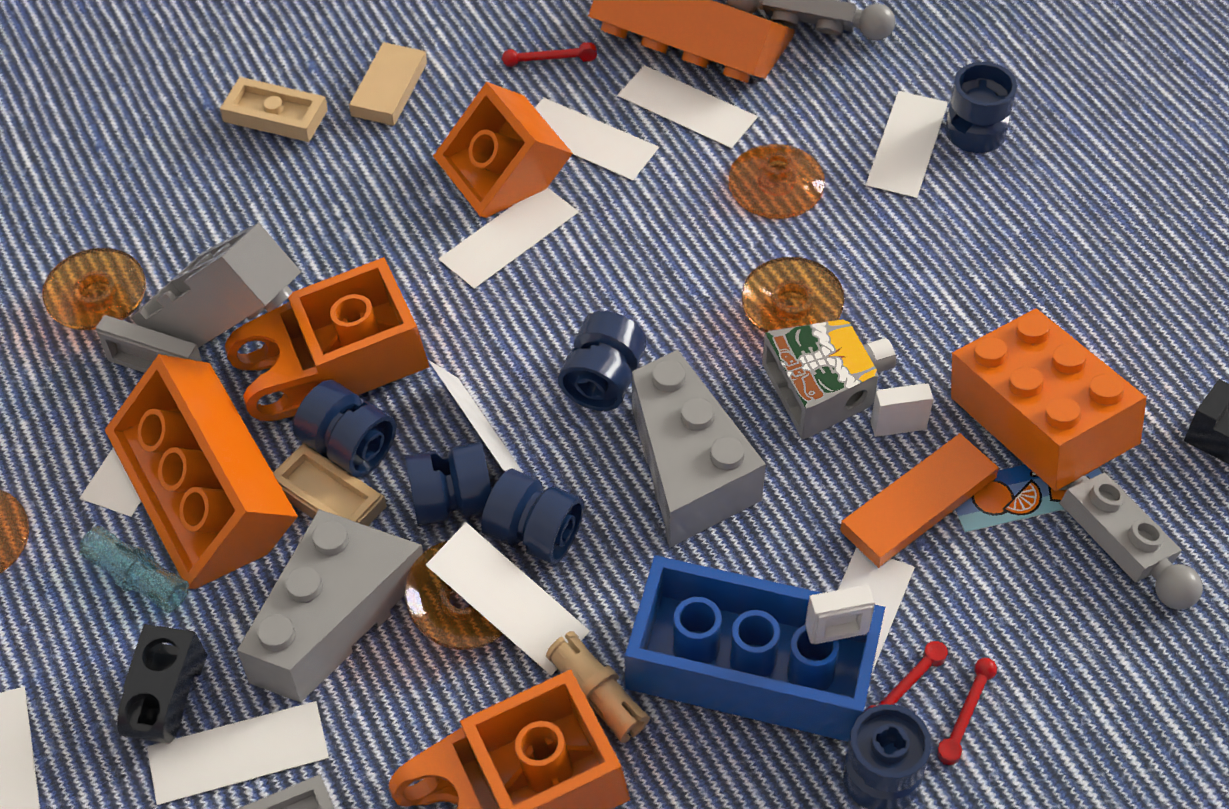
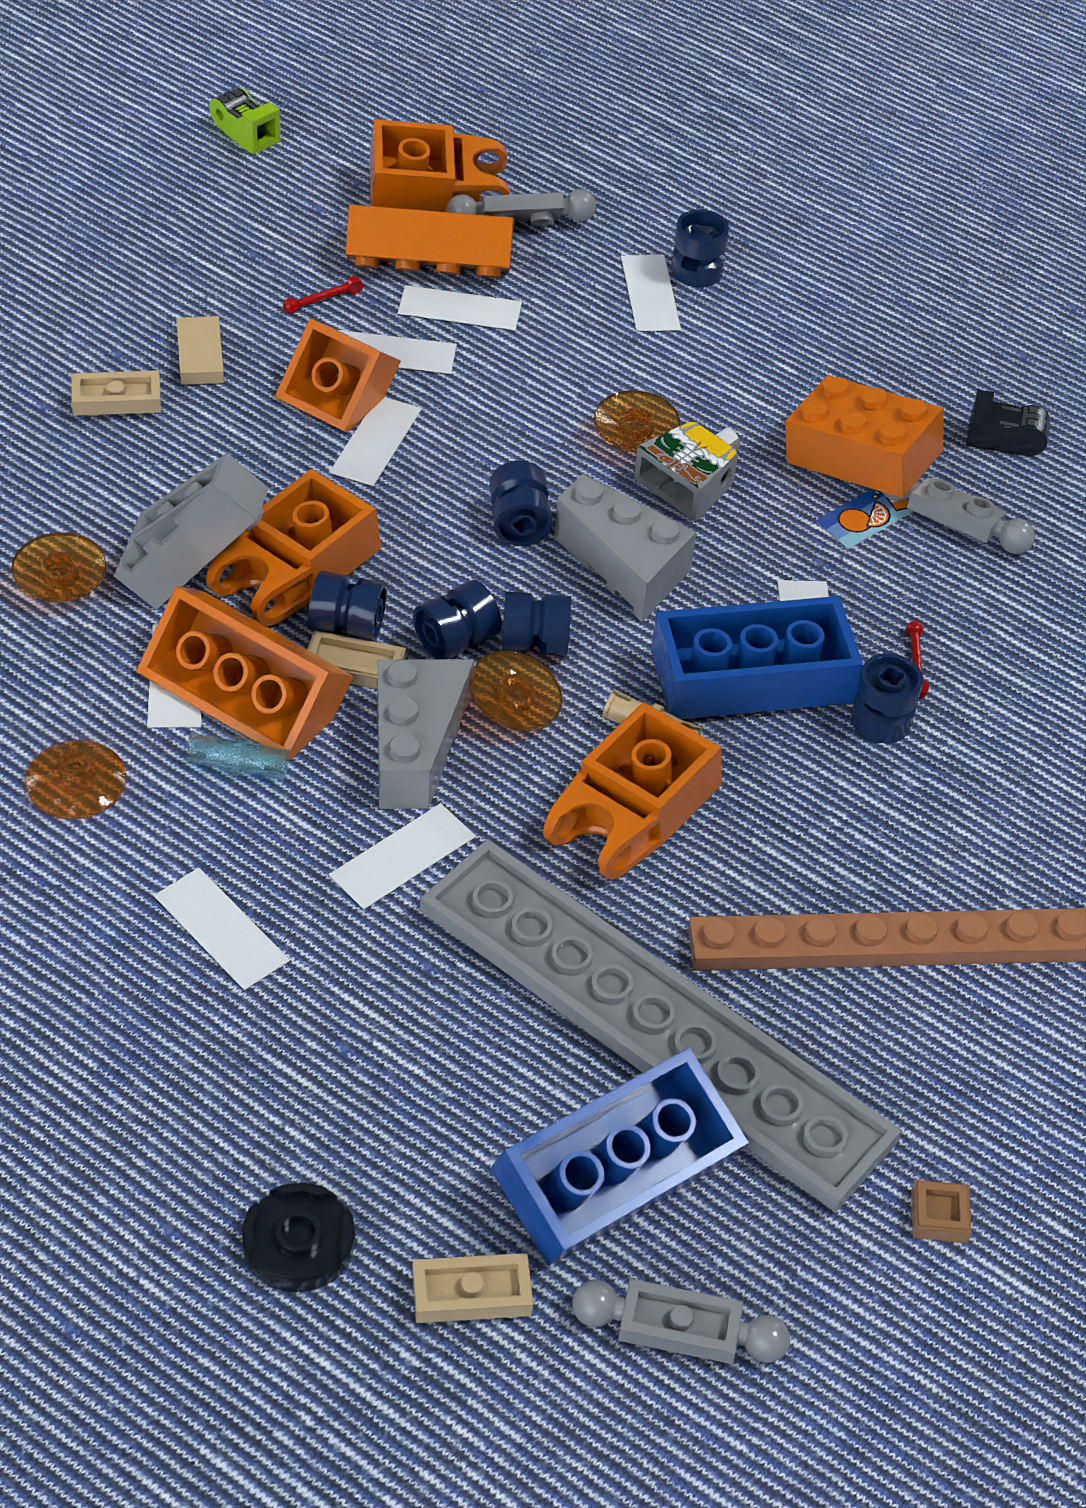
camera: 30 degrees left, 5 degrees down
light grey tile [96,315,202,373] -> none
black leg [117,624,207,744] -> none
white sticker [426,522,590,676] -> none
white sticker [428,360,523,473] -> none
clear orange dish [728,144,825,219] -> none
white tile [805,584,875,644] -> none
orange tile [840,433,999,568] -> none
red hinge [863,641,948,713] -> none
white tile [871,383,933,437] -> none

